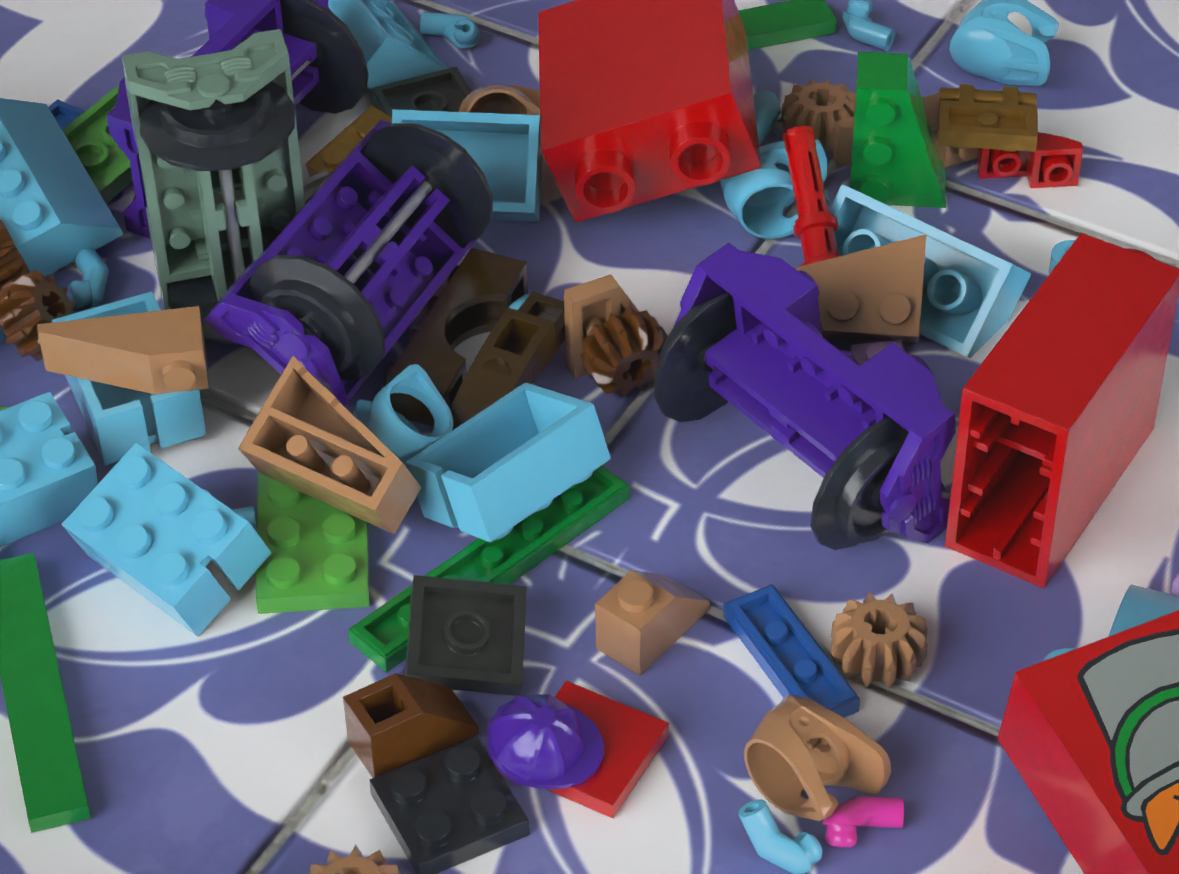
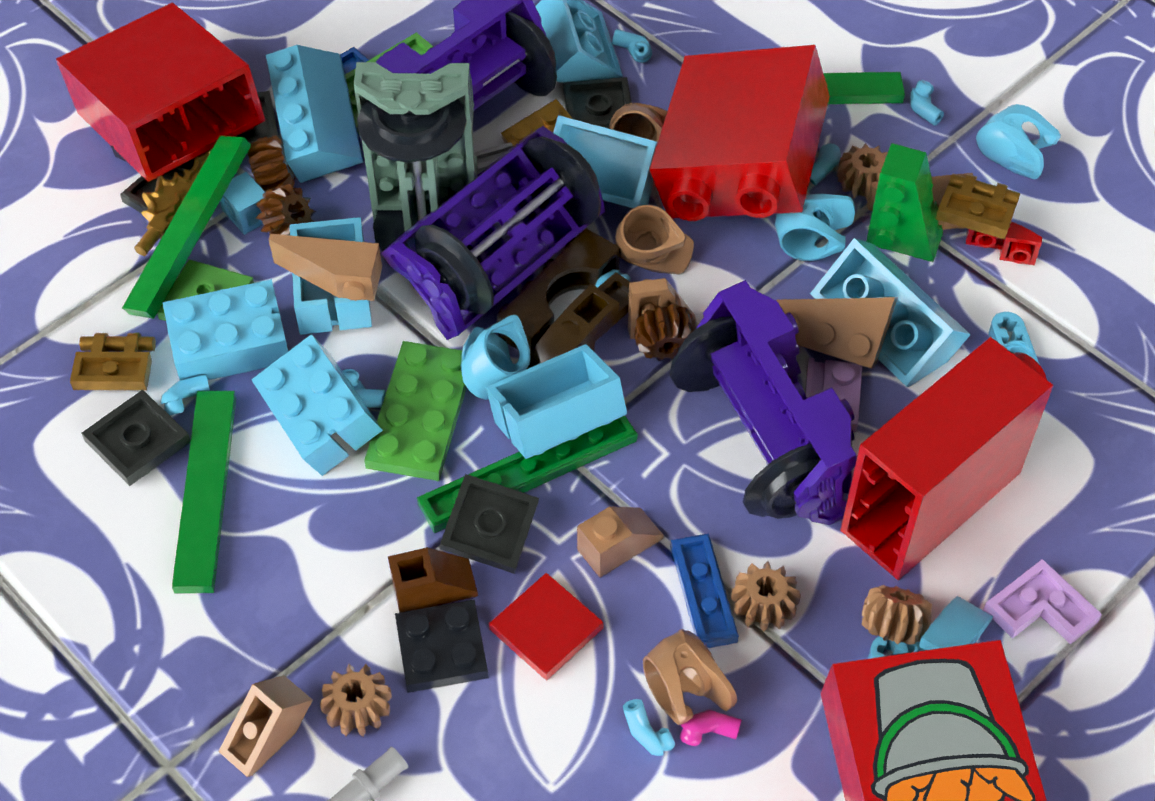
camera: 15 degrees right, 10 degrees up
medium azure arm [69,248,109,309] -> none
medium nougat wedge [238,356,421,535] -> none
dark purple piece [487,693,604,789] -> none
red pin [782,126,840,266] -> none
none -> medium nougat helmet [615,205,694,275]
none -> medium nougat gear [861,585,932,645]

